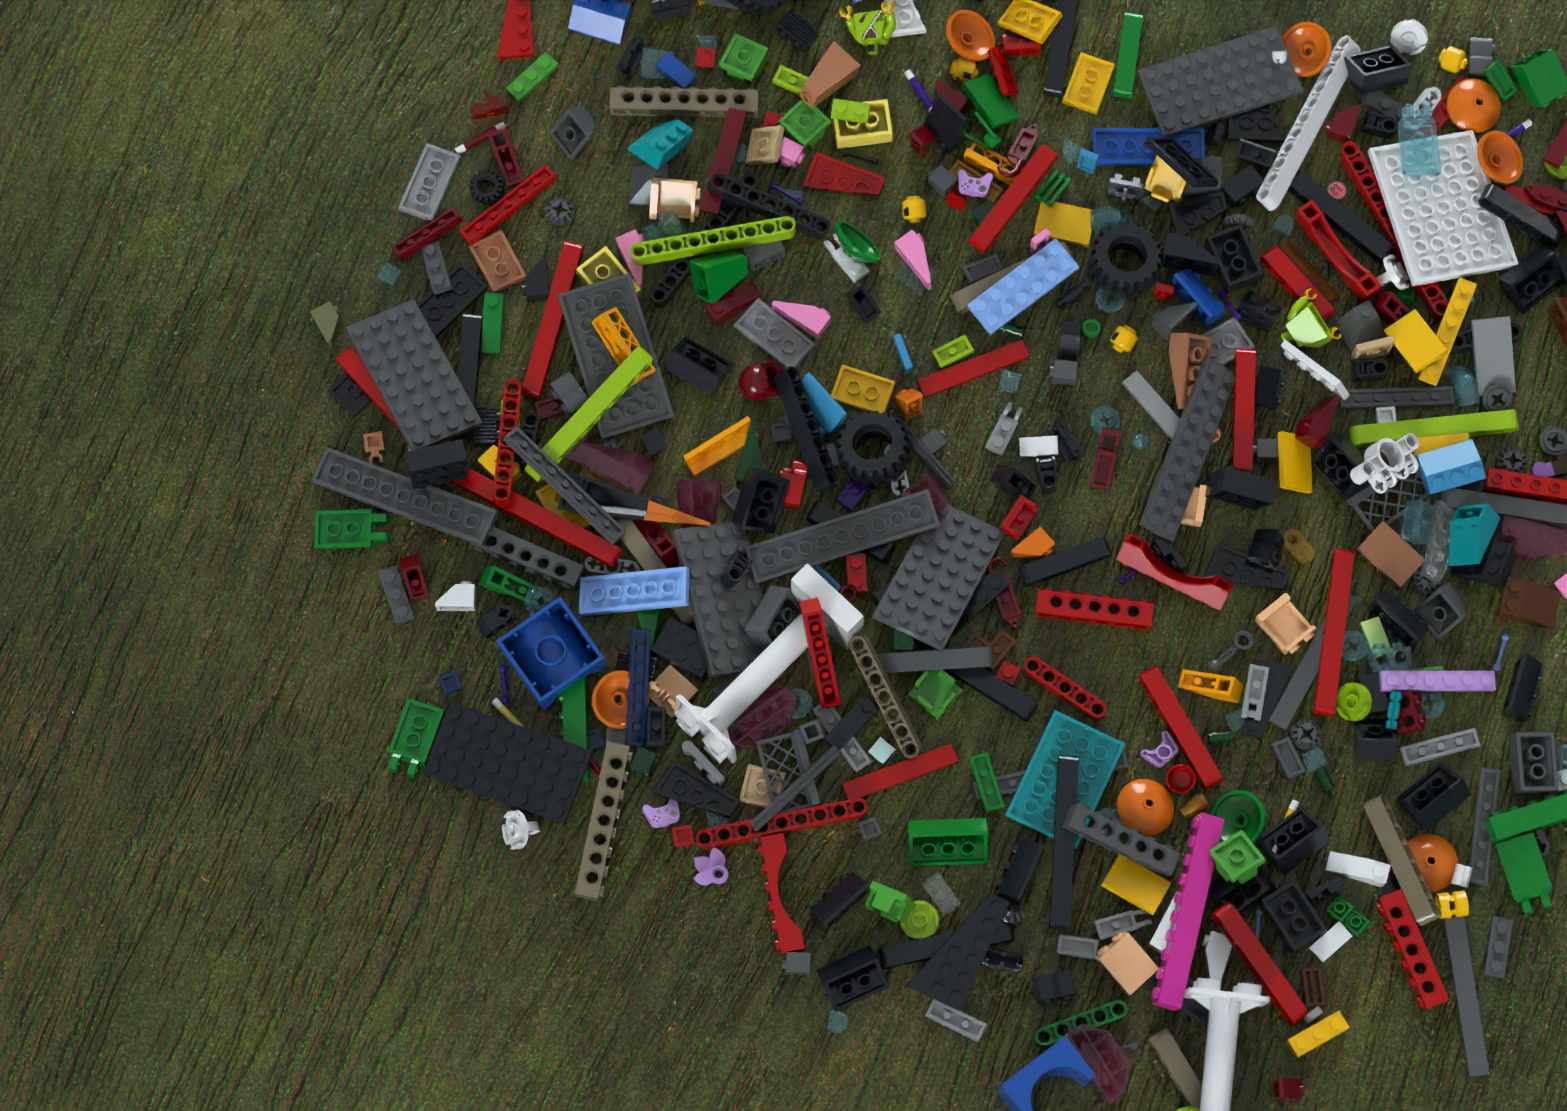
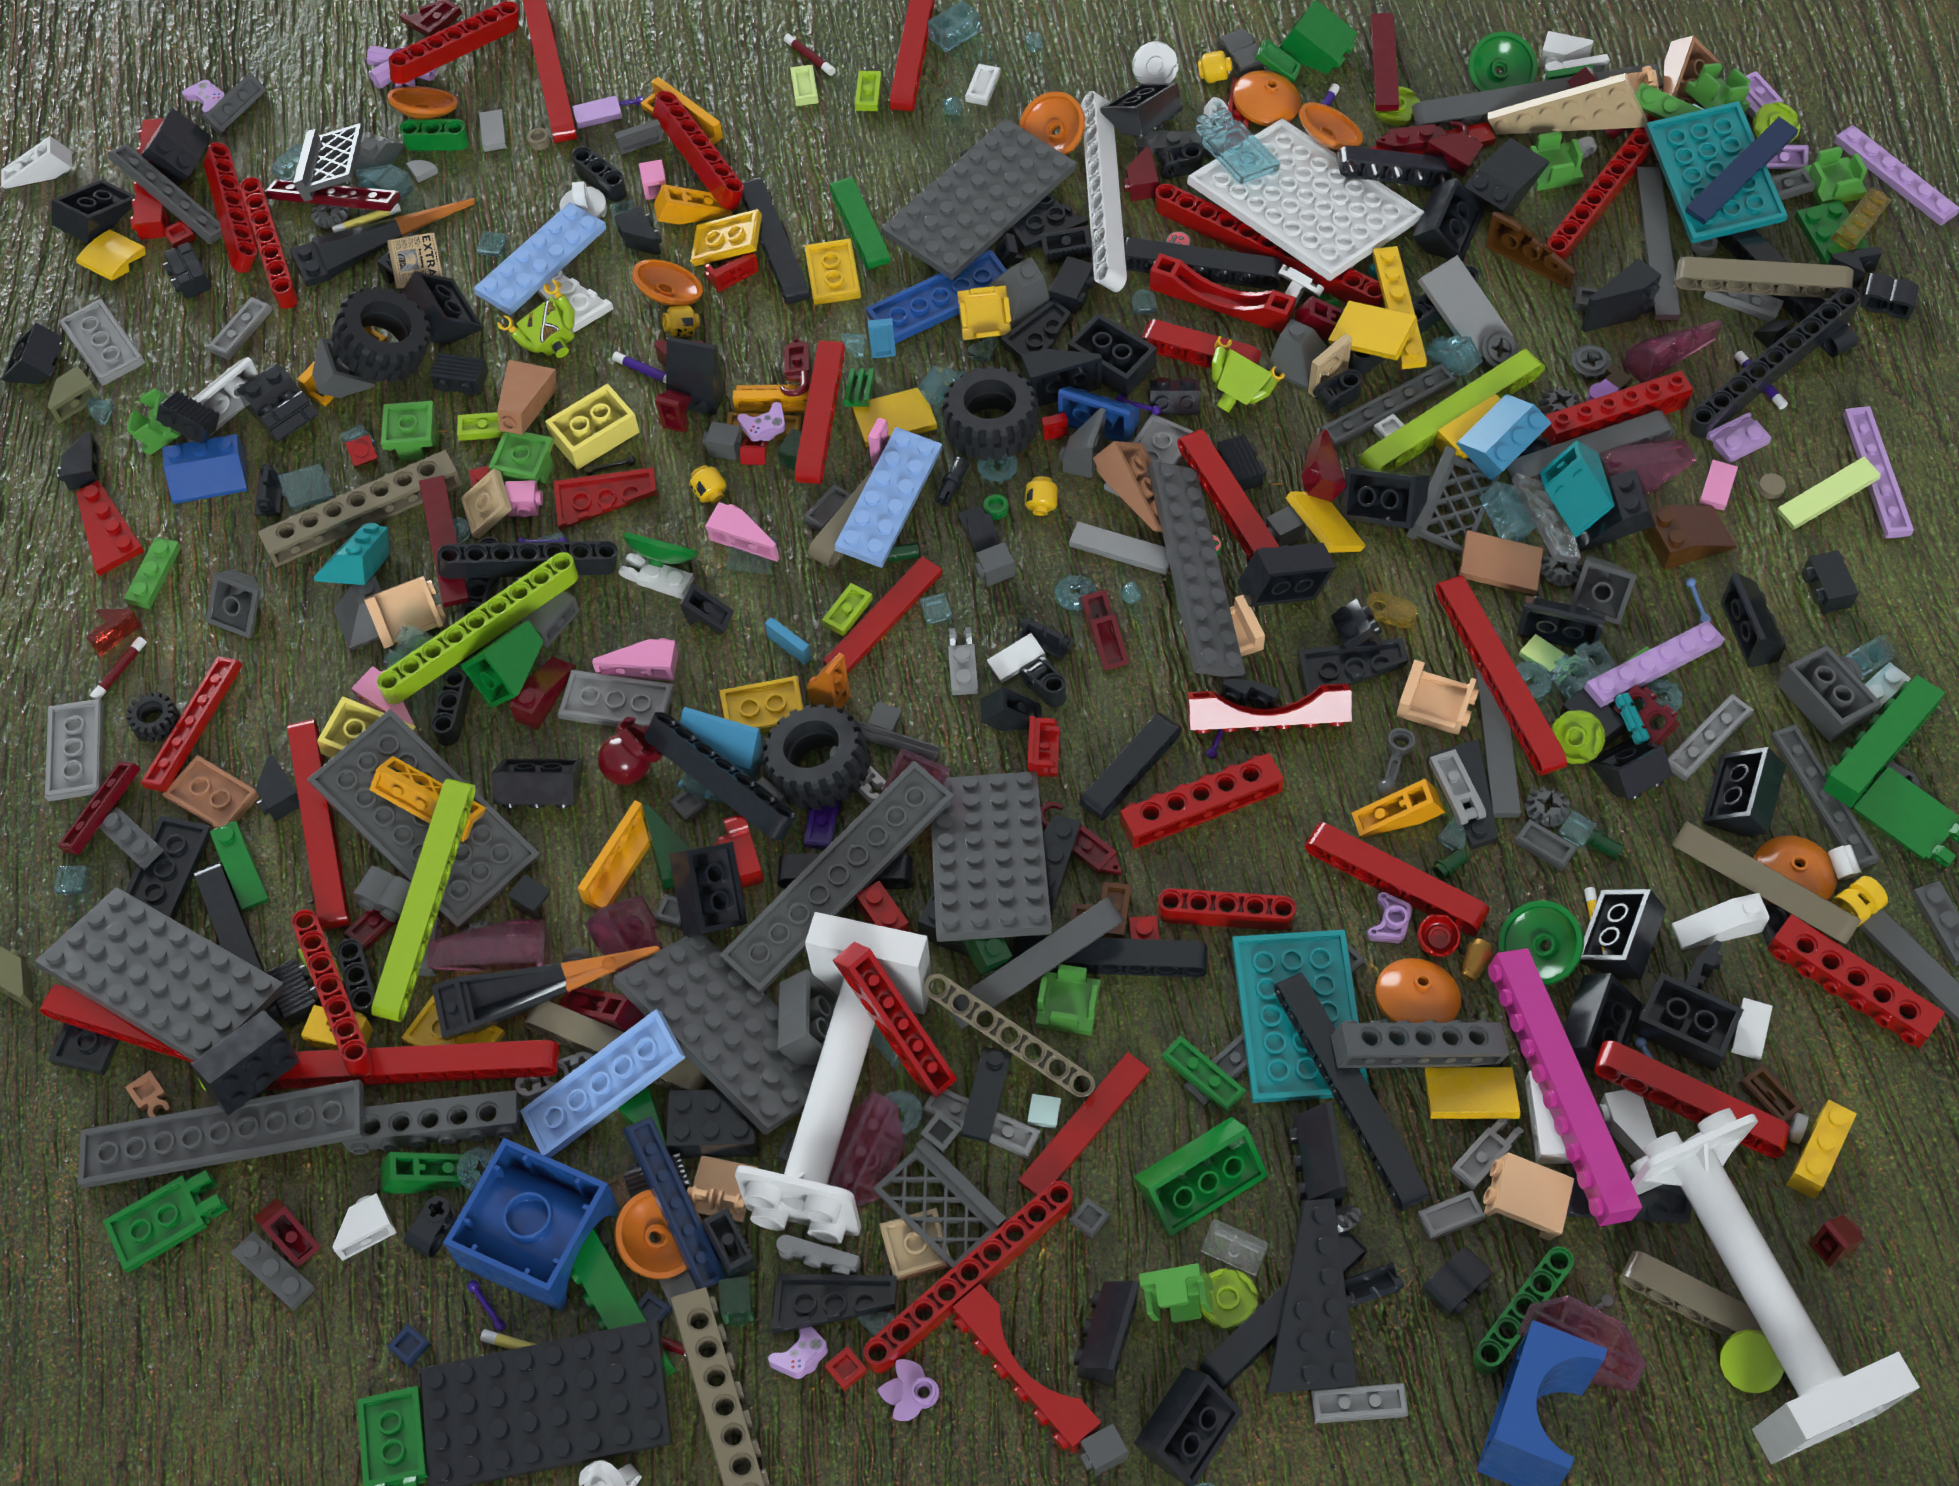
camera: 30 degrees left, 15 degrees down
dark red slope [487,126,525,187] -> none
dark grey tile [503,427,627,545] -> none
dark grey gear [545,196,575,225] -> none
blue tile [656,51,696,89] -> none
black piece [720,550,753,588] -> none
dark grey axle [750,746,840,831] -> none
lime plate [831,99,870,124] -> none
green tile [961,74,1020,129] -> none
green plant [966,111,1003,151] -> none
red hinge [988,46,1018,96] -> none
orange slope [1010,526,1055,560] -> none
dark grey hips [1107,174,1144,204] -> none
black tile [1145,137,1219,187] -> none
bright green panel [1209,830,1265,884] -> none
dark grey gear [1223,214,1254,229] -> none
white hinge [1272,51,1287,64] -> none
reddish brown tile [1280,242,1340,303] -> none
white wing [1280,340,1350,401] -> none
green slope [1326,895,1371,938] -> none
white piece [1350,433,1419,494] -> none

